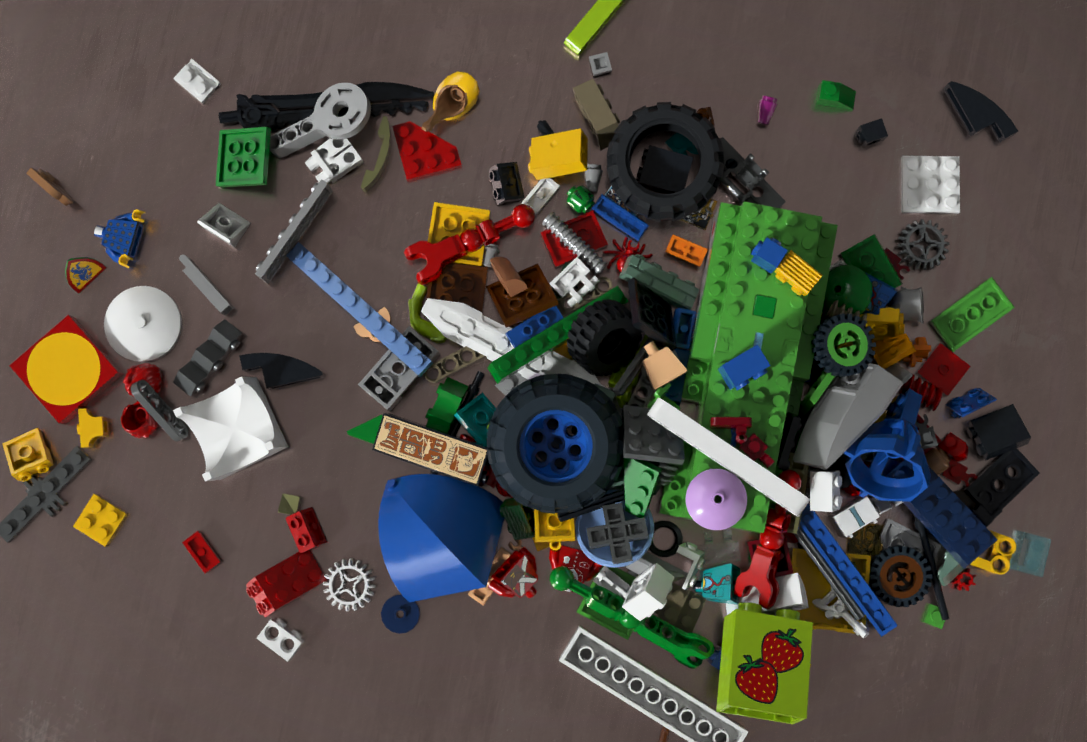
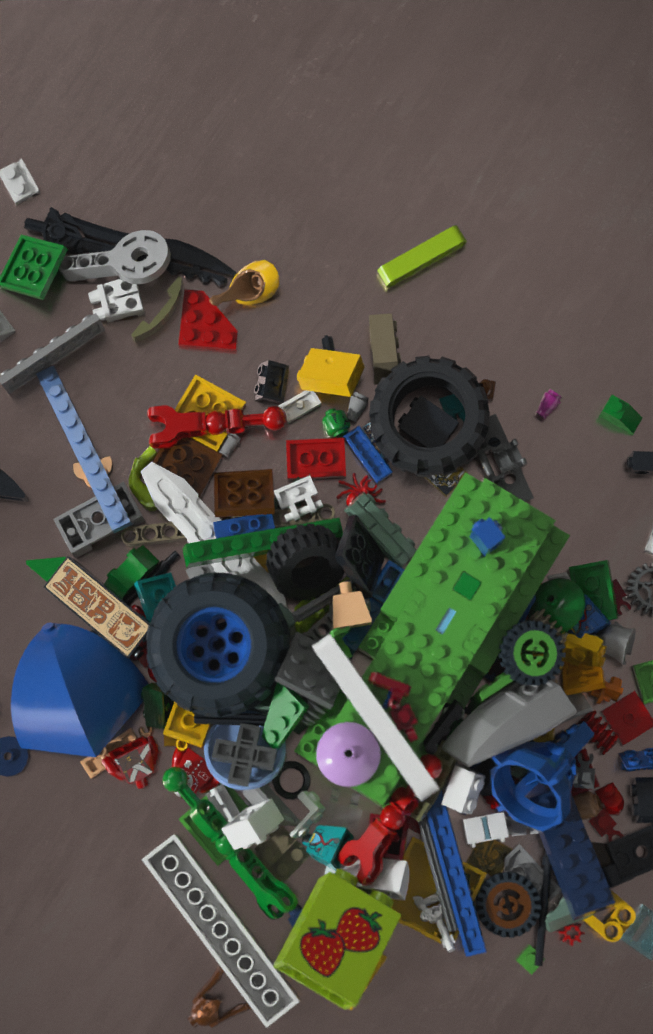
camera: 20 degrees right, 5 degrees down
nougat brick [490,257,528,297] -> none
light grey piece [542,212,608,275] -> none
light grey plate [589,52,612,76] -> none
orange hinge [665,234,708,267] -> none
blue brick [718,344,771,390] -> none
yellow brick [774,250,823,296] -> none

